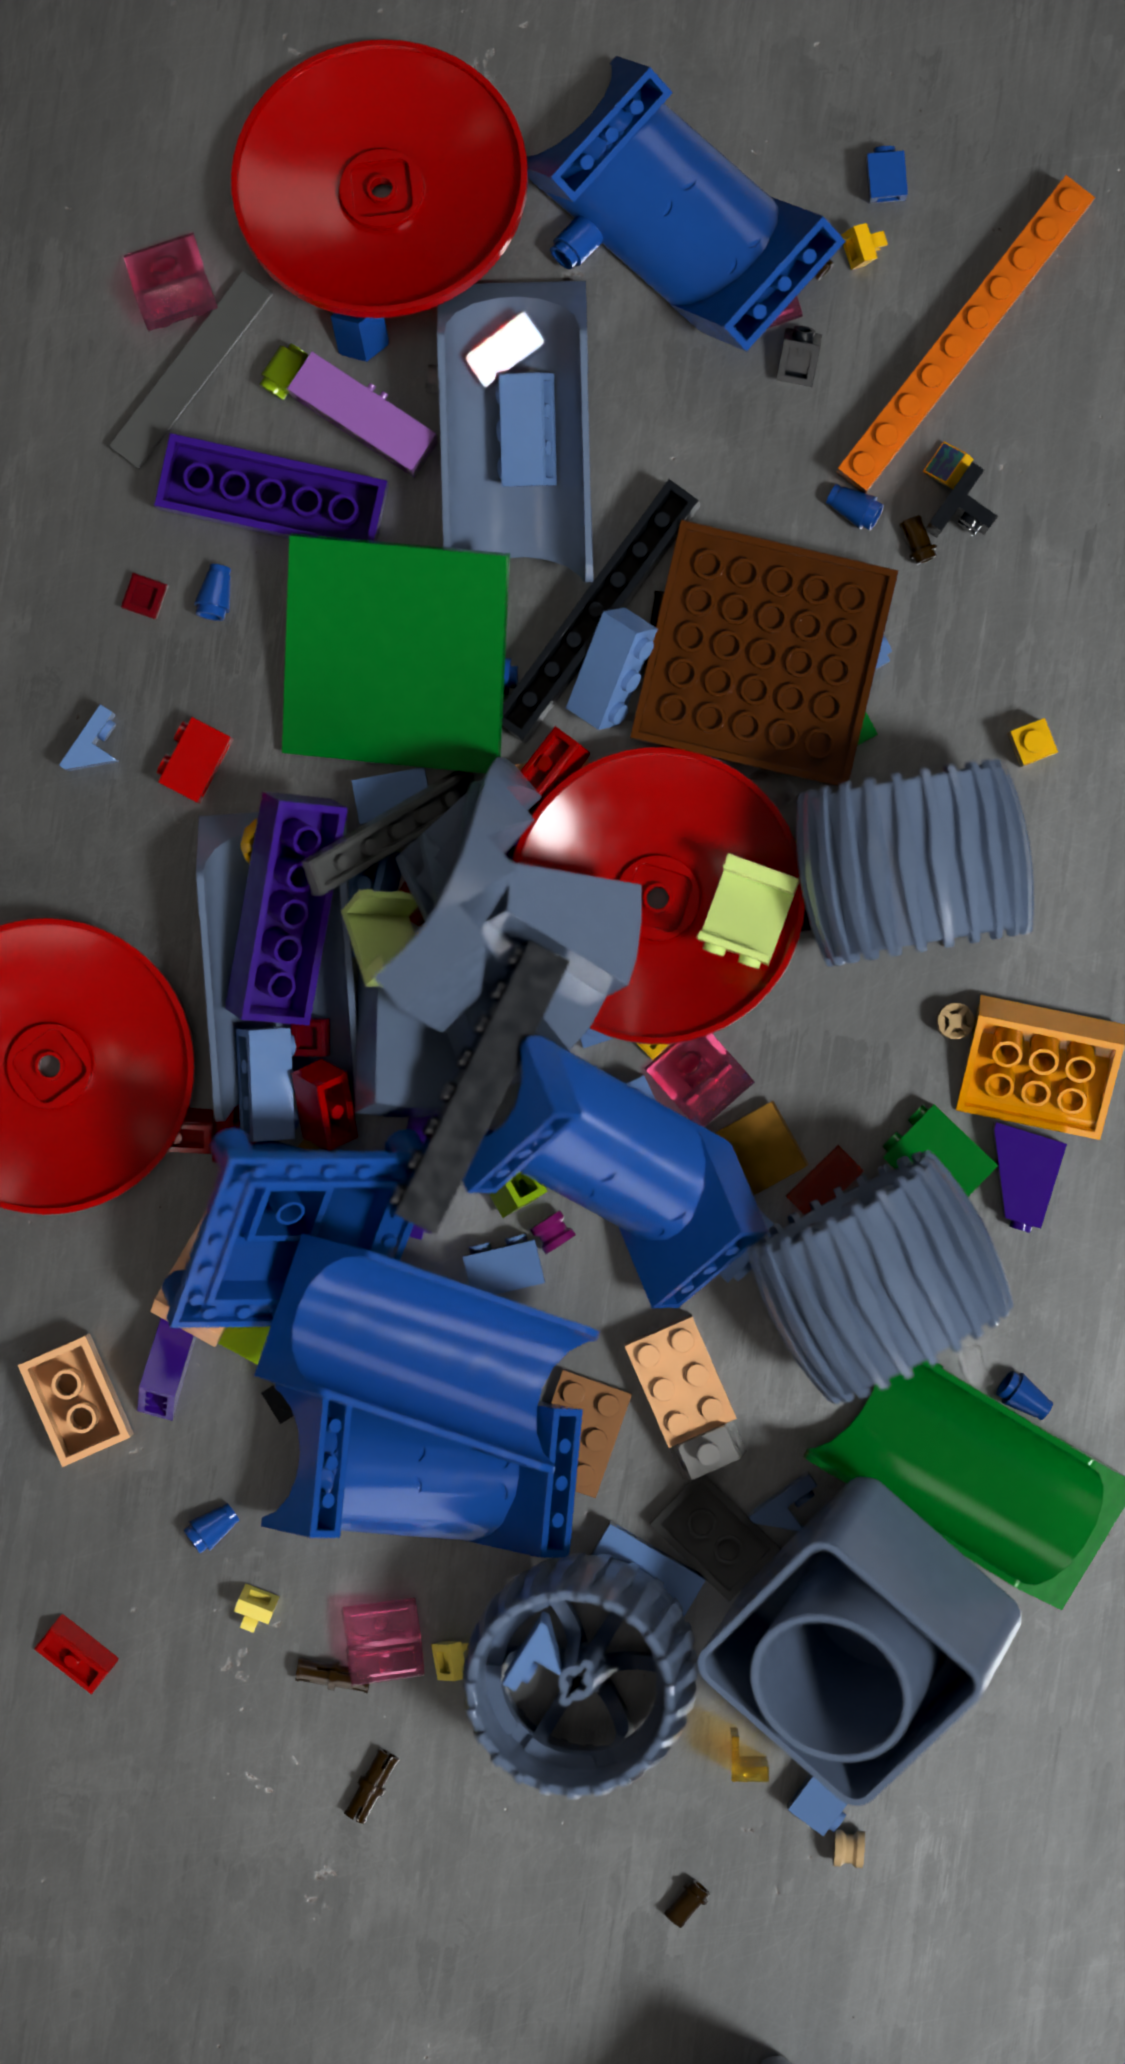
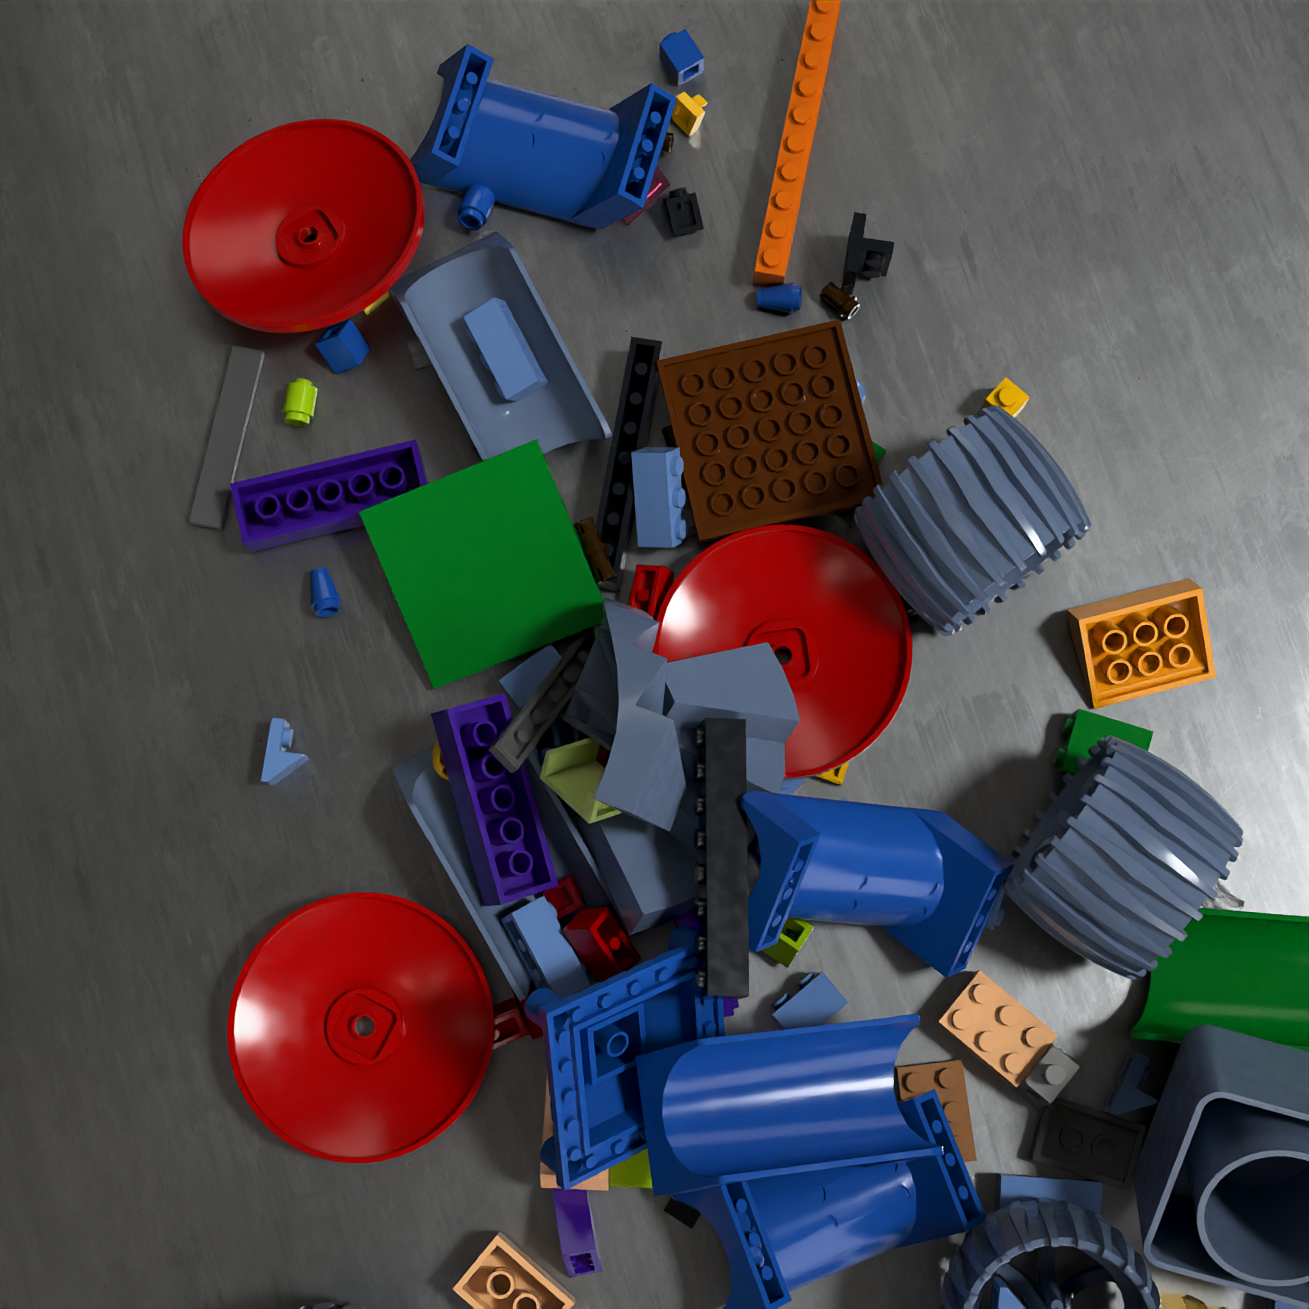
camera: 30 degrees left, 10 degrees down
dark red tile [121,573,168,620] -> none
clear pink slope [124,232,218,331] -> none
red brick [156,717,234,804] -> none
medium lavender brick [287,352,439,479] -> none
tile [462,311,544,387] -> none
magenta wheel [530,1210,576,1254] -> none
clear pink slope [644,1034,755,1127] -> none
yellowish green panel [697,854,799,969] -> none
pearl gold slope [715,1101,809,1196] -> none
clear red tile [785,1145,864,1215] -> none
tile [923,441,974,490] -> none
tan wheel [936,1003,974,1039] -> none
dark purple slope [992,1122,1067,1233] -> none
blue cone [996,1371,1053,1420] -> none
none -> dark brown pin [574,517,617,584]

